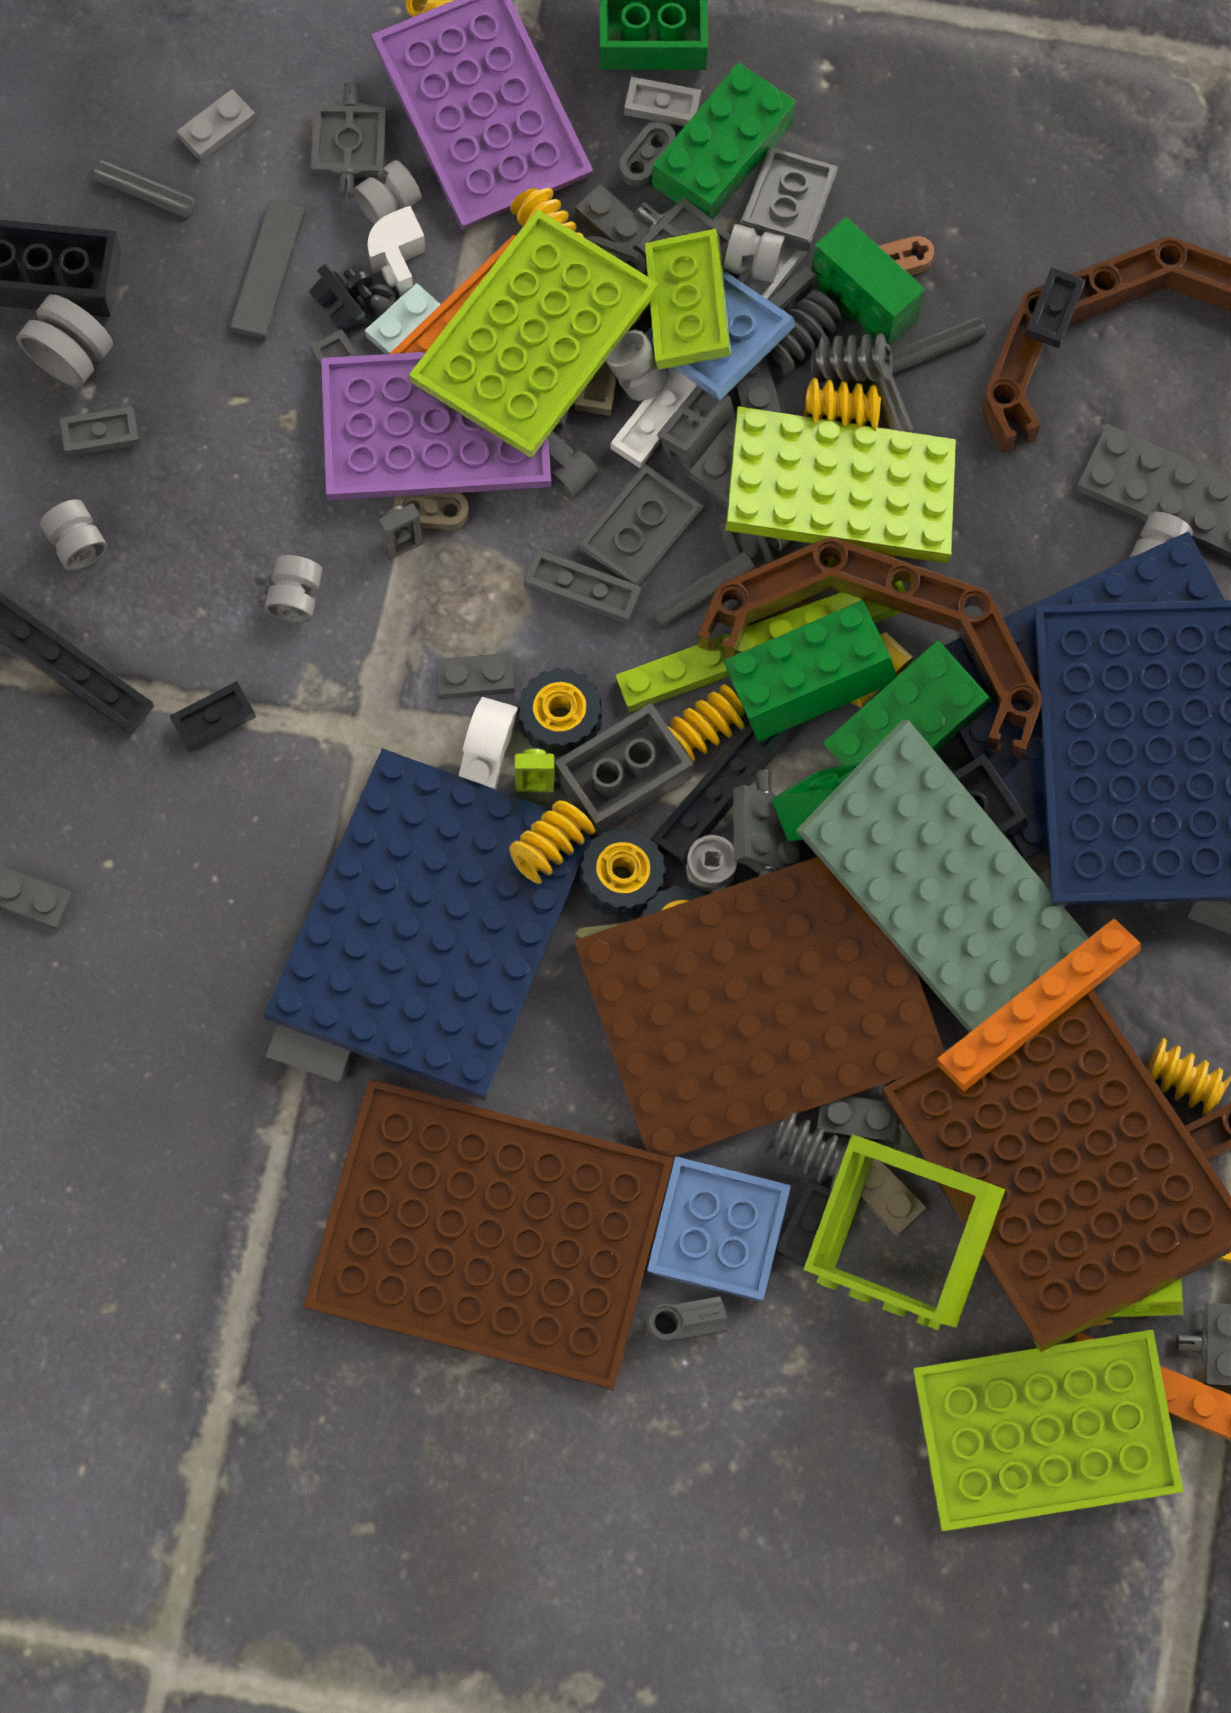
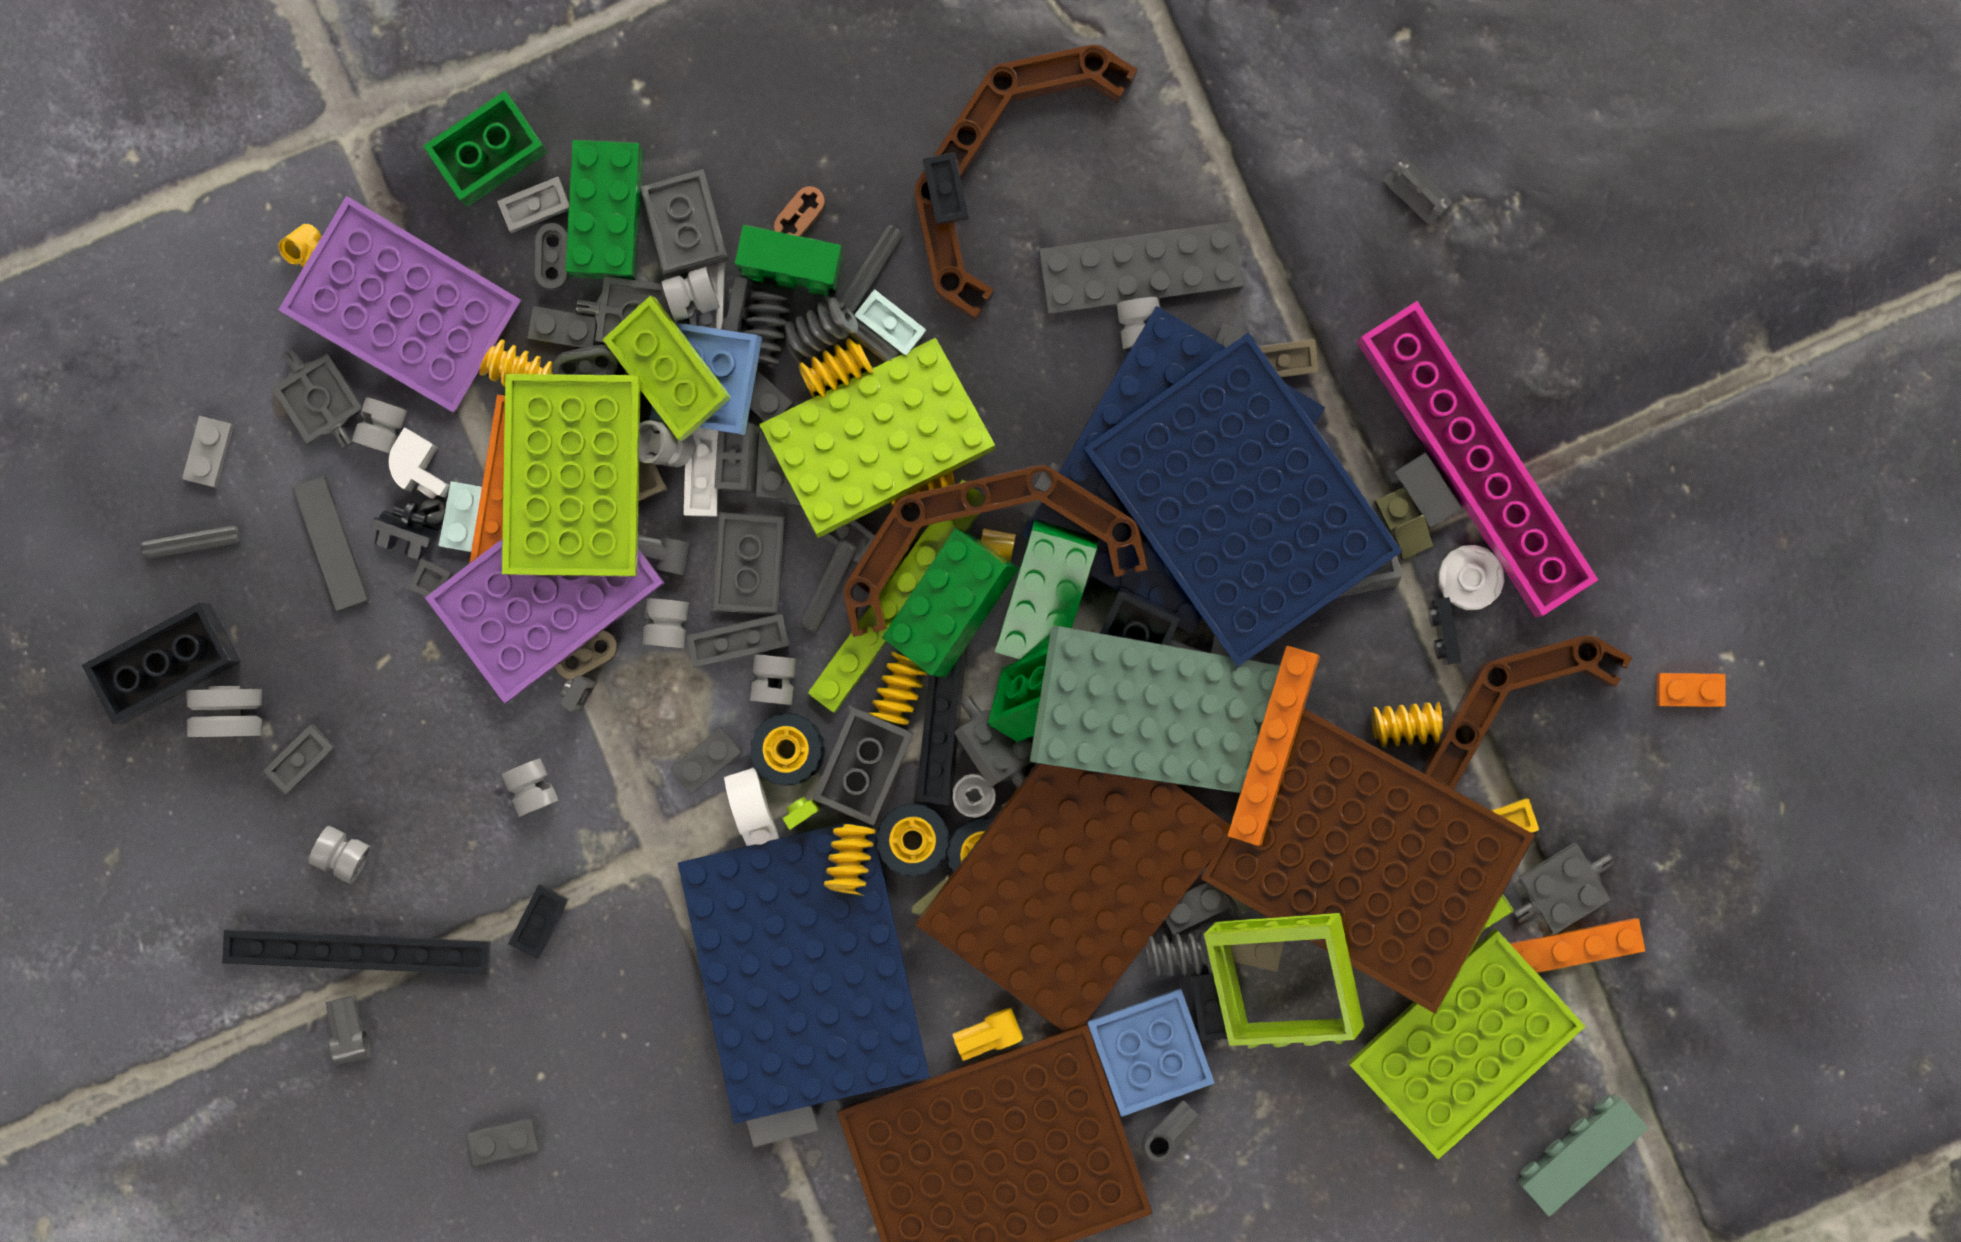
camera: 30 degrees left, 15 degrees up
none -> light grey wheel [642,598,689,648]
none -> light grey wheel [750,654,797,705]
none -> light aqua plate [854,289,926,356]
none -> yellow piece [952,1008,1024,1061]
none -> sand green brick [1517,1094,1649,1217]

